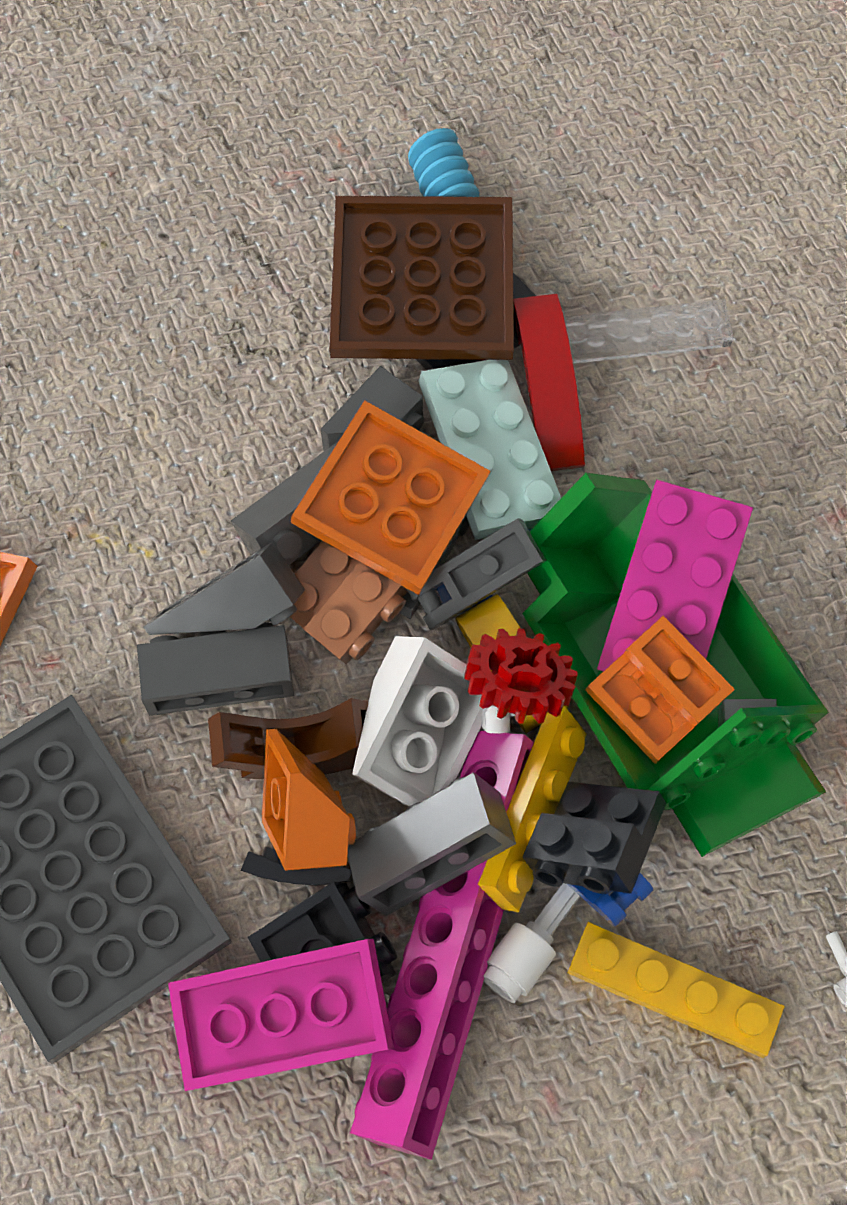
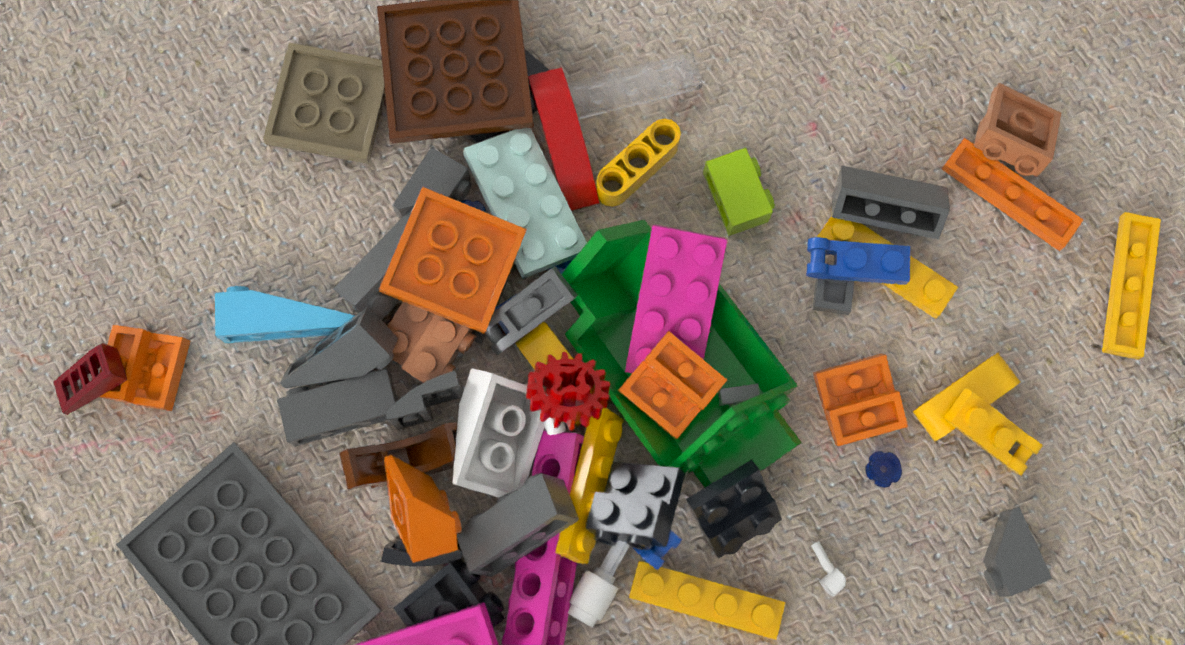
camera: 10 degrees left, 10 degrees up
none -> medium azure slope [215,286,355,343]
none -> dark tan plate [263,42,386,164]
none -> dark grey slope [386,371,464,430]
none -> yellow beam [596,118,681,207]
none -> black plate [686,459,782,559]
none -> lime brick [703,147,775,236]

